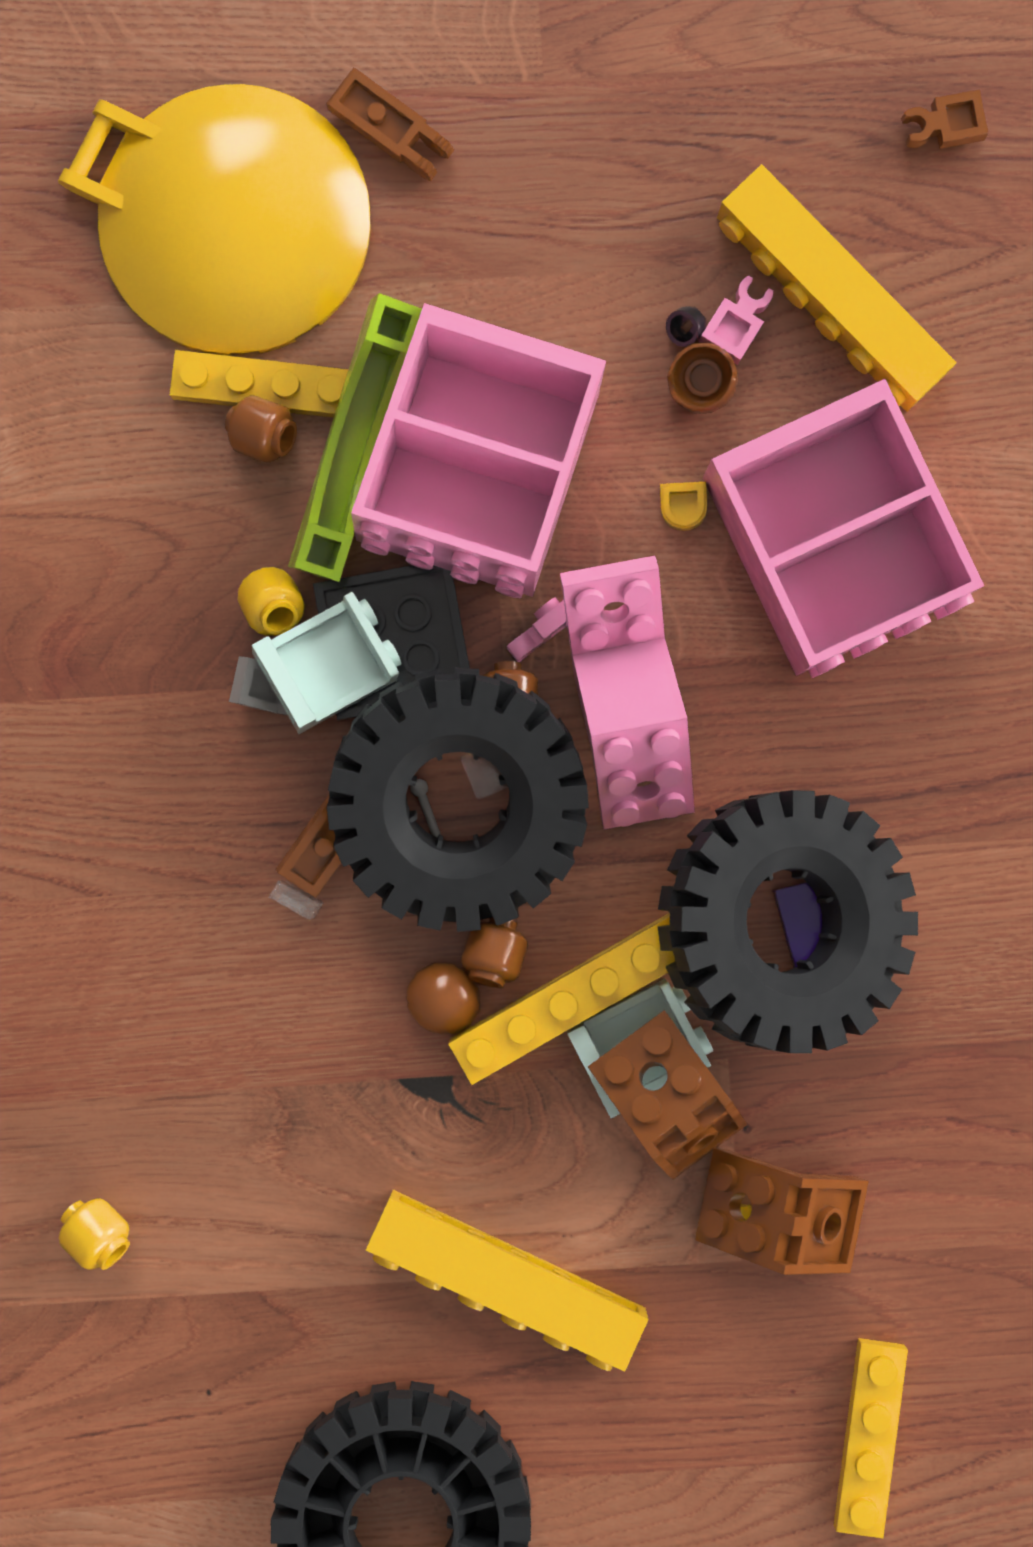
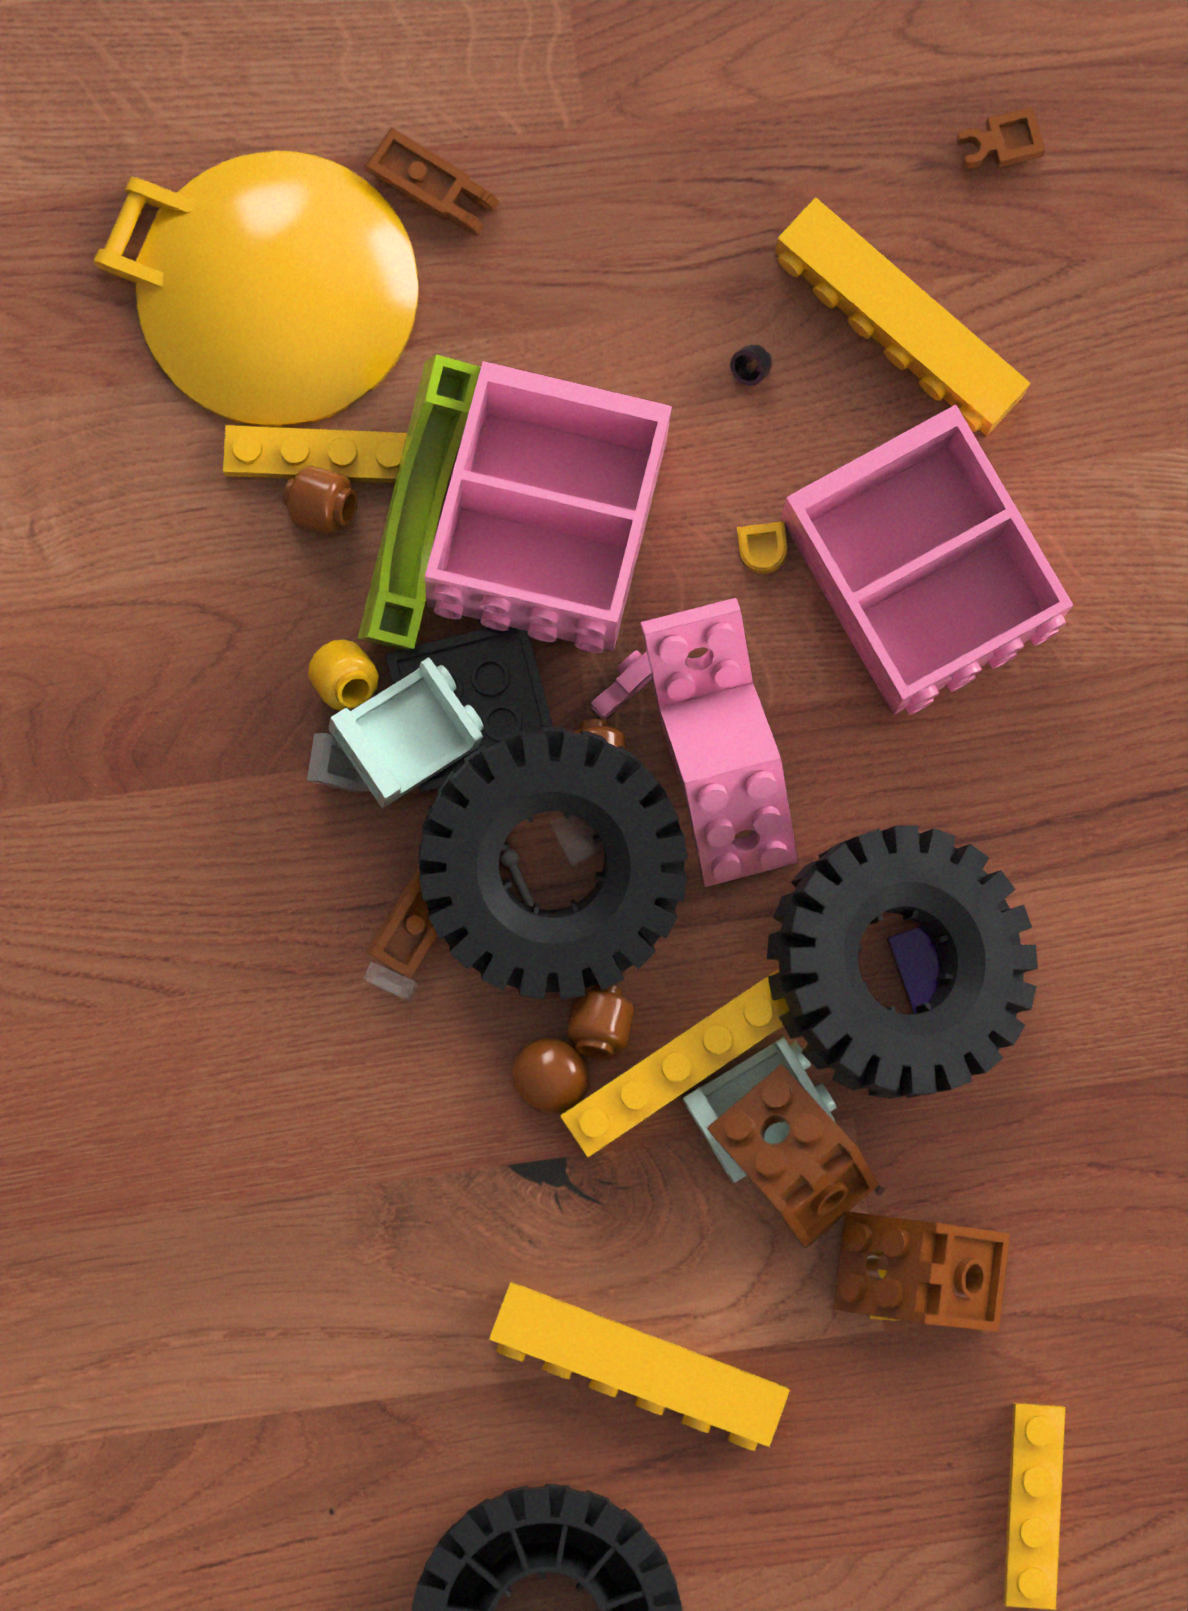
camera: 10 degrees left, 5 degrees down
yellow head [59,1198,130,1270] -> none
dark orange hair [667,343,738,414] -> none
bright pink plate [699,276,773,365] -> none

